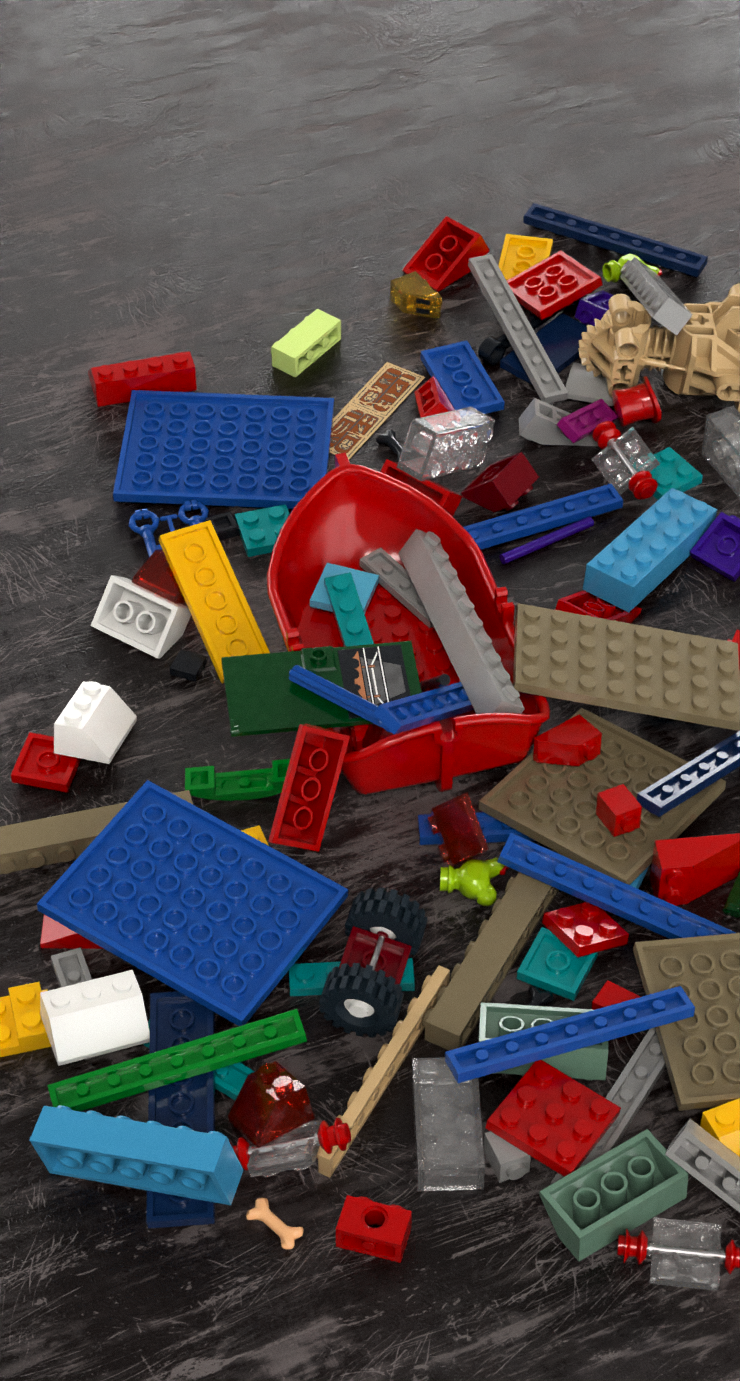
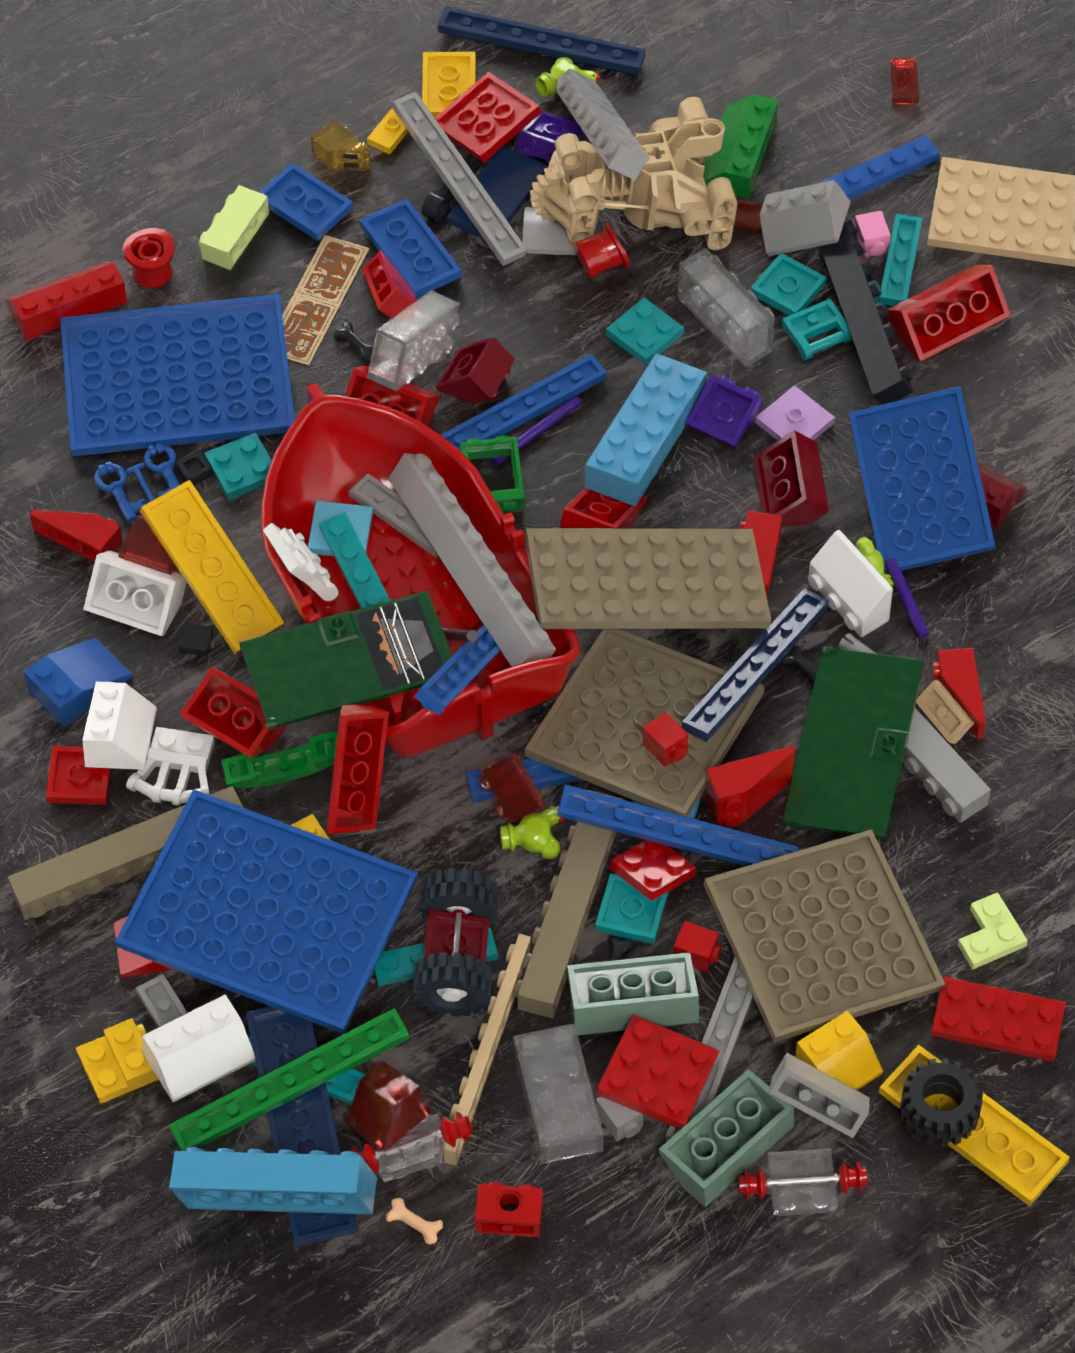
camera: 10 degrees left, 10 degrees up
blue axle [289,665,383,728] -> none
red slope [402,216,490,292] -> none
blue plate [445,986,695,1083] -> none
light grey slope [519,398,598,446] -> none
red slope [533,714,602,766] -> none
magenta plate [556,398,618,443] -> none
clear plate [592,421,660,500] -> none
none -> blue slope [23,638,133,727]
none -> red slope [30,510,123,562]
none -> red piece [123,228,175,288]
none -> white plate [126,727,215,806]
none -> red slope [179,666,288,759]
none -> blue plate [259,163,353,241]
none -> white plate [263,523,338,601]
none -> yellow plate [367,108,409,155]
none -> green window [460,435,525,512]

